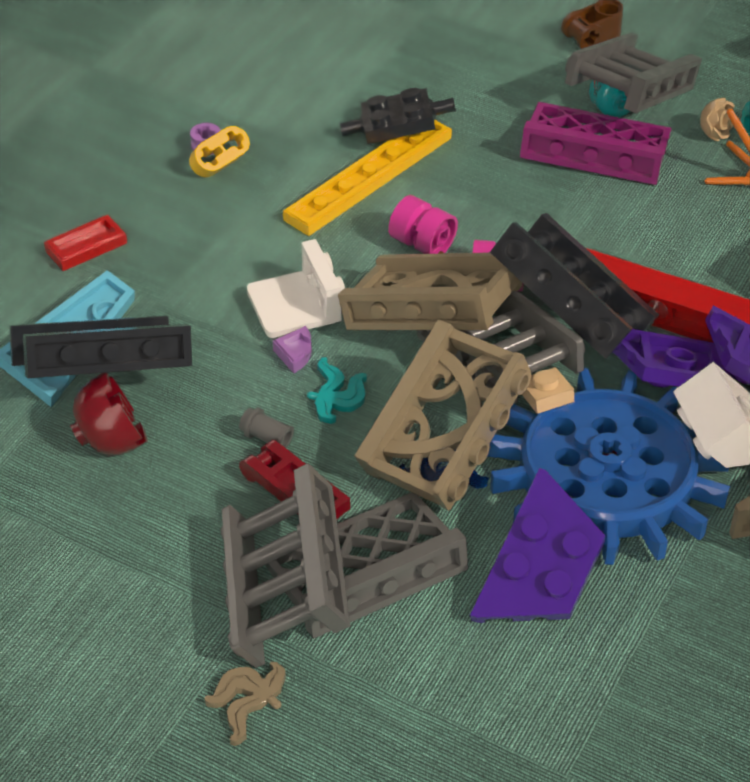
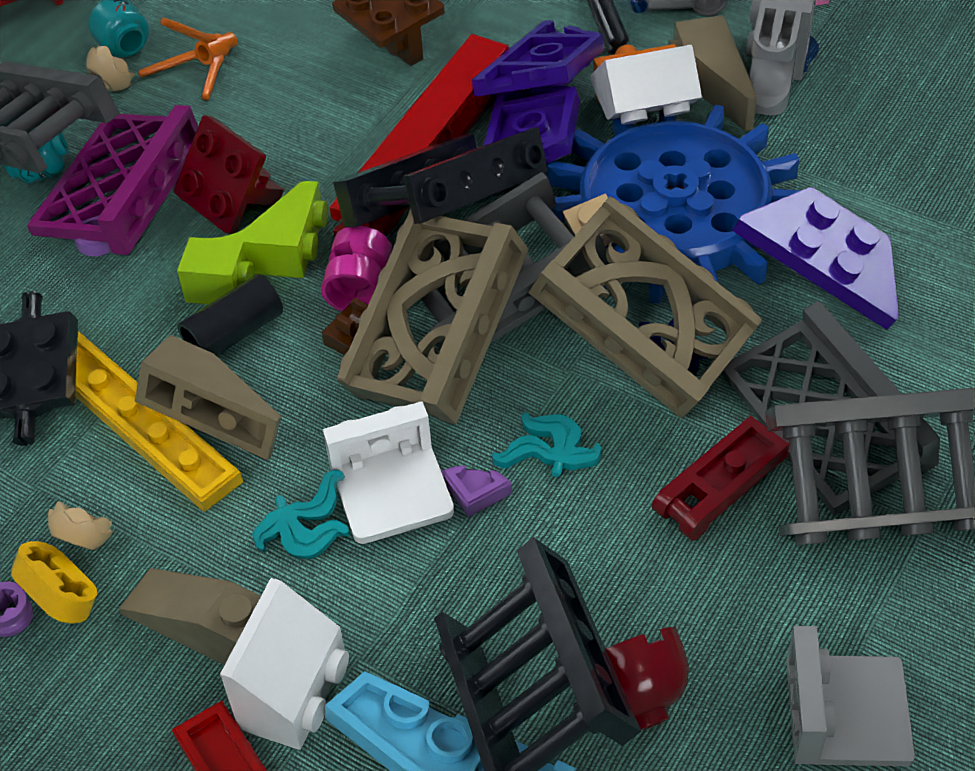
camera: 85 degrees left, 5 degrees up
dark grey pin [239,407,294,448] -> none
dark pink wheel [388,194,458,254] -> none
none -> tan plate [48,501,113,551]
none -> dark tan slope [119,568,261,665]
none -> dark tan slope [135,335,281,460]
none -> dark red bracket [174,115,284,234]
none -> lime arch [177,181,328,304]
none -> black pin [177,274,283,356]
none -> white slope [220,578,349,750]
none -> teal piece [252,470,350,559]
none -> light grey bracket [786,626,915,767]

